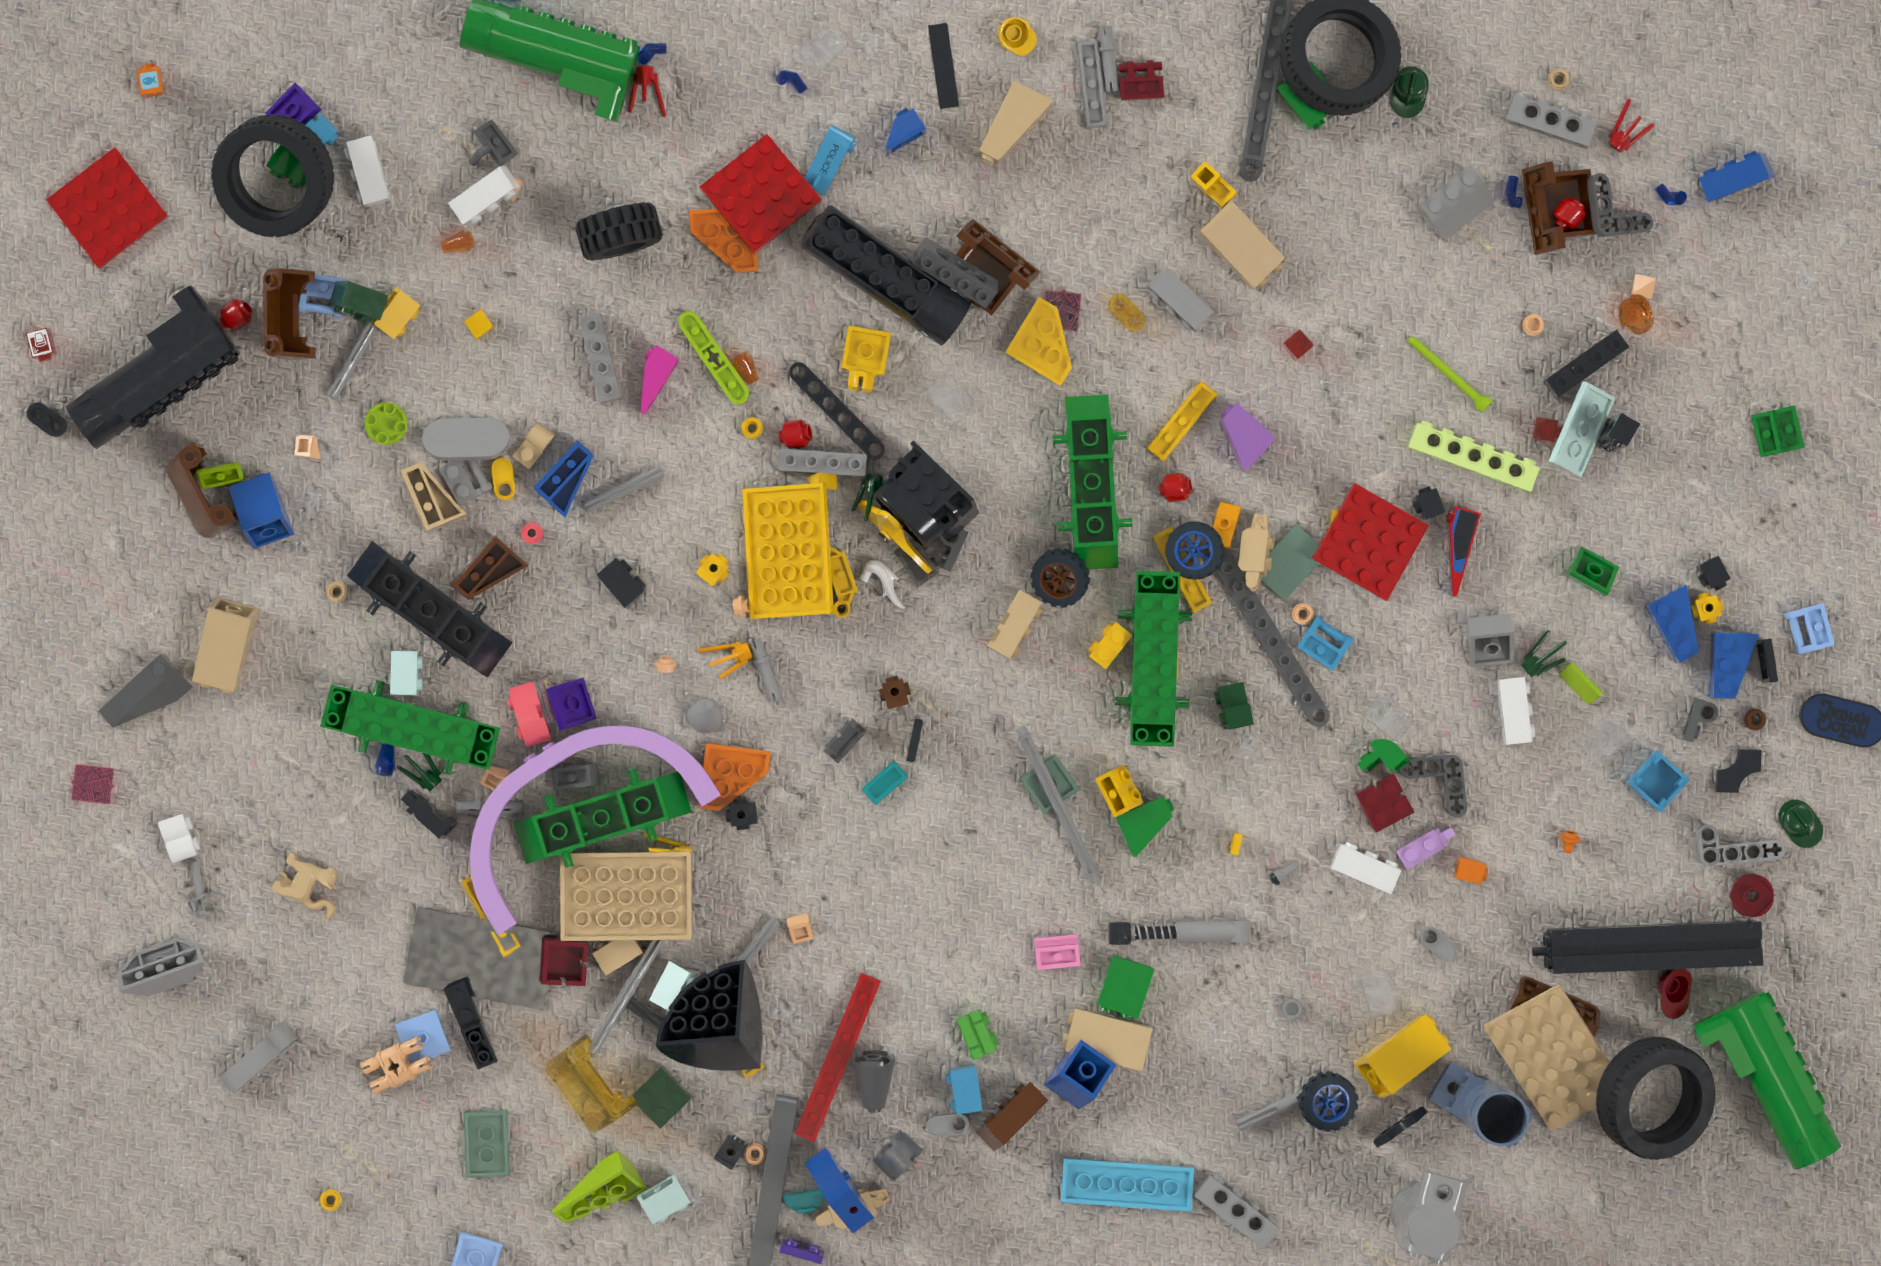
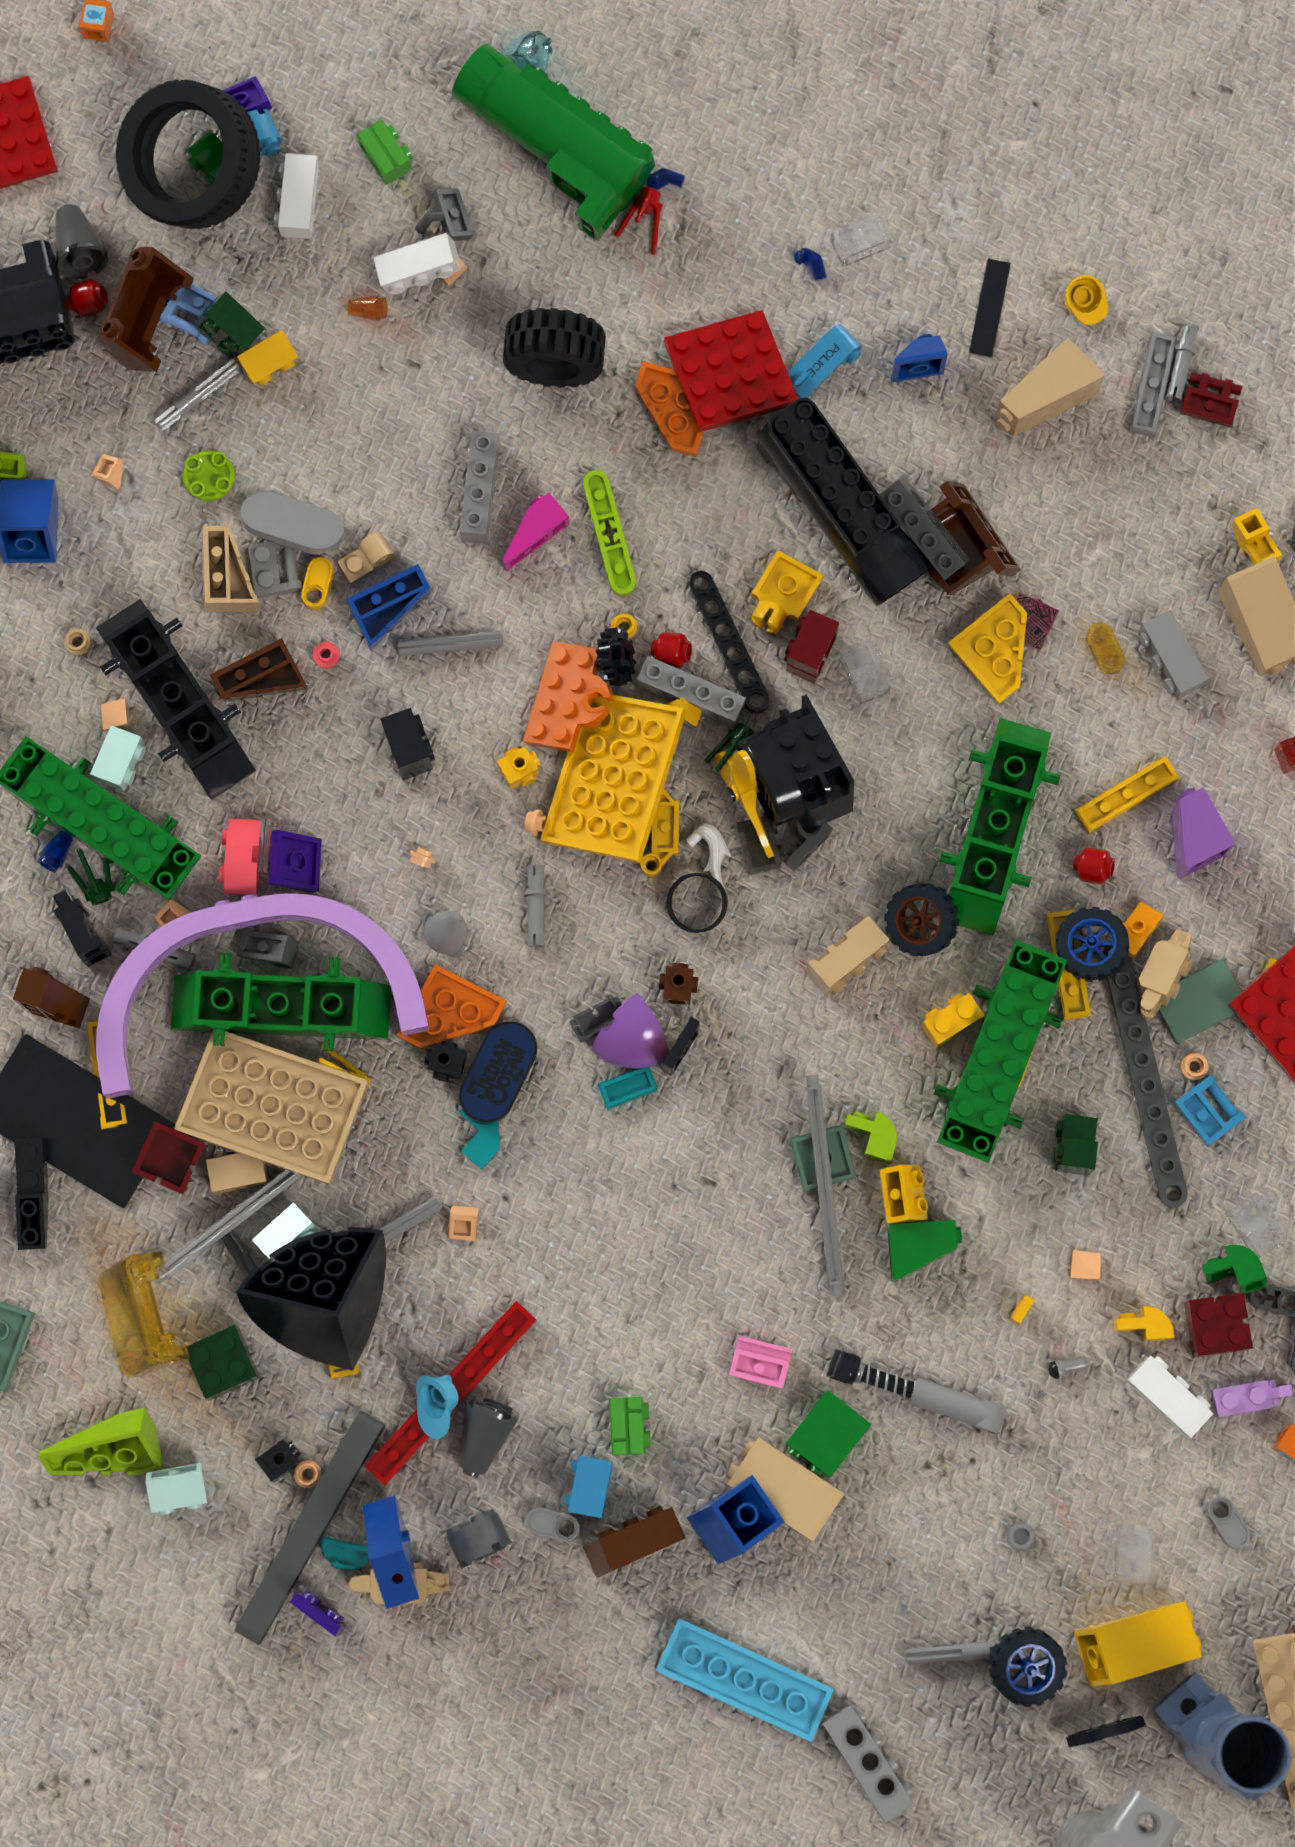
camera: 25 degrees right, 10 degrees down
yellow slope [464,309,494,340] -> none
light orange plant [697,641,753,679] -> none
clear orange cone [732,351,759,385] -> none
none -> reddish brown wedge [13,966,90,1029]
none -> dark grey cone [56,204,109,279]
none -> light nougat slope [101,698,130,731]
none -> bright green brick [356,120,413,185]
none -> medium azure piece [416,1375,459,1439]
none -> tile [459,1022,537,1125]
none -> teal tile [459,1110,500,1170]
none -> orange plate [523,641,613,753]
none -> medium lavender brick [592,993,669,1068]
none -> black gear [596,627,636,686]
none -> black tyre [666,873,728,933]
none -> dark red piece [784,610,840,684]
none -> lime brick [843,1111,897,1164]
none -> light nougat slope [1070,1250,1101,1281]
none -> yellow brick [1113,1306,1174,1341]

